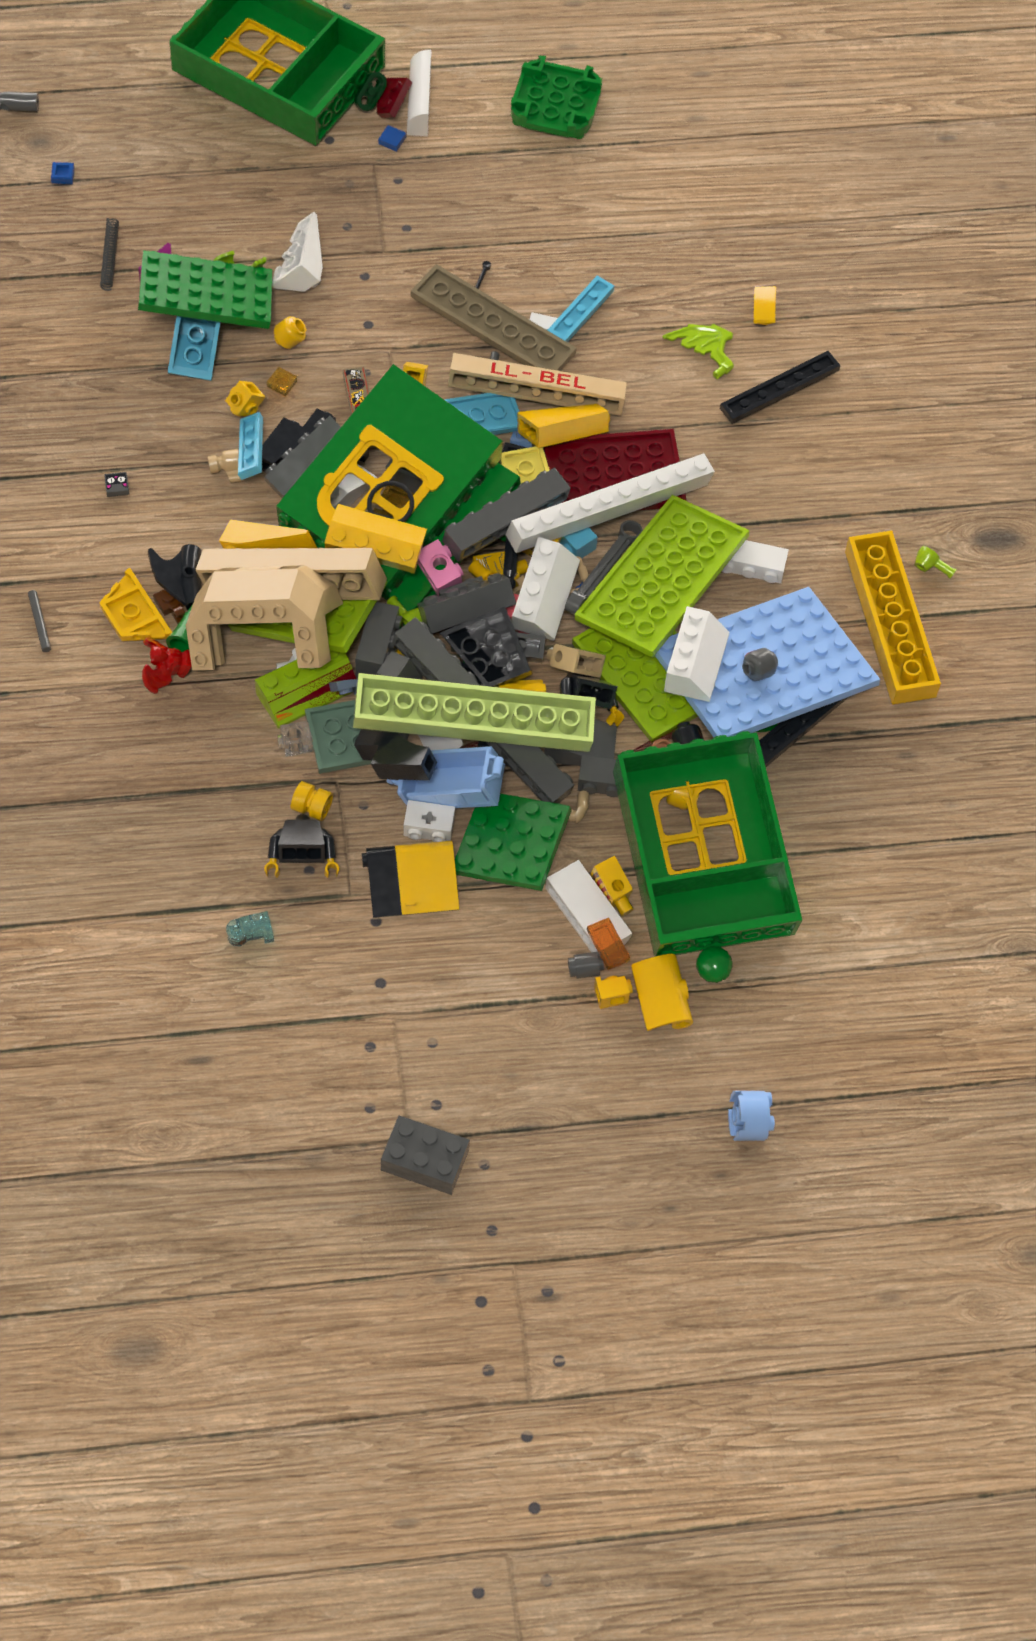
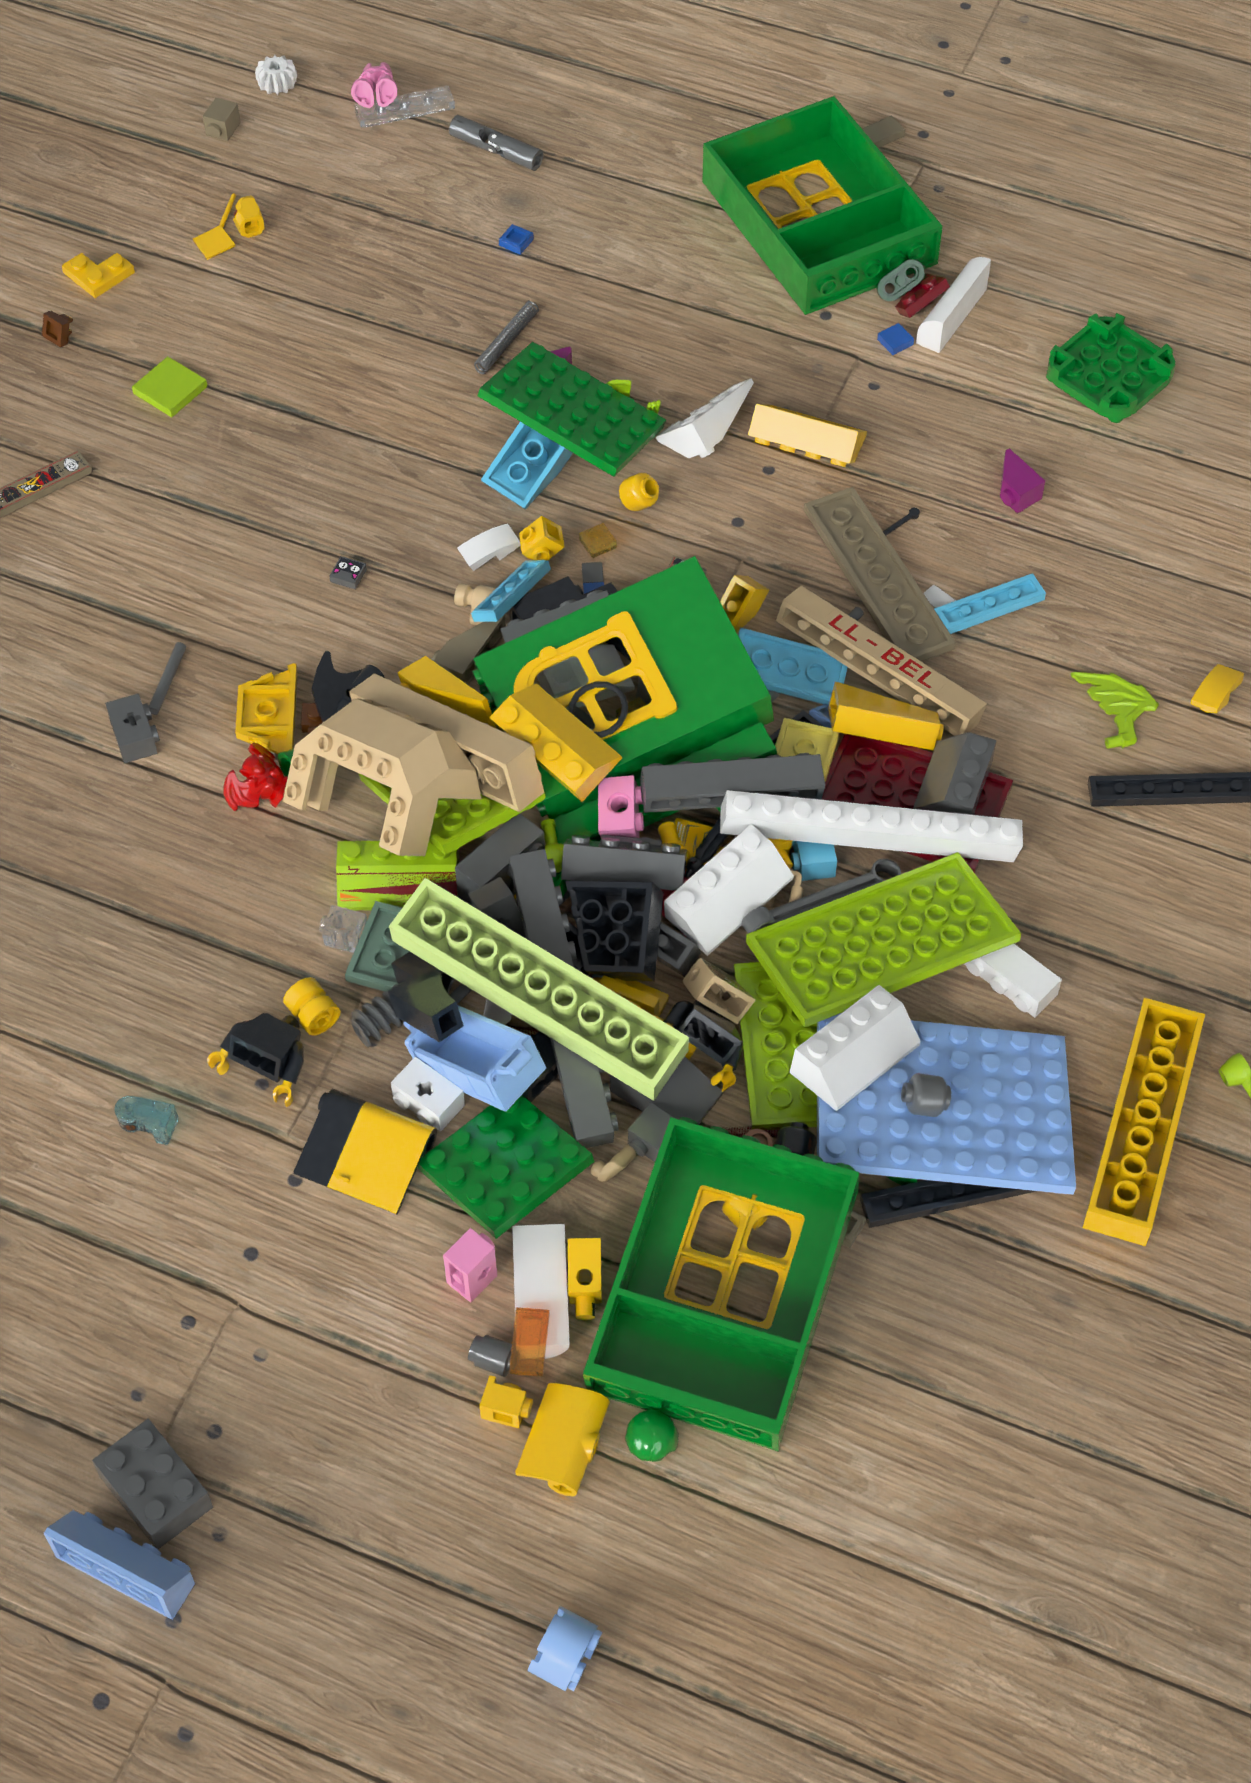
camera: 35 degrees right, 5 degrees down
none -> light blue slope [44,1510,195,1620]
none -> dark grey brick [105,693,160,764]
none -> dark grey piece [351,984,402,1048]
none -> dark tan slope [432,615,506,685]
none -> bright pink brick [443,1228,497,1303]
none -> white slope [457,524,521,571]
none -> dark grey sticker [582,562,604,594]
none -> yellow slope [748,404,867,467]
none -> dark grey slope [913,732,997,815]
none -> magenta slope [1000,448,1045,514]

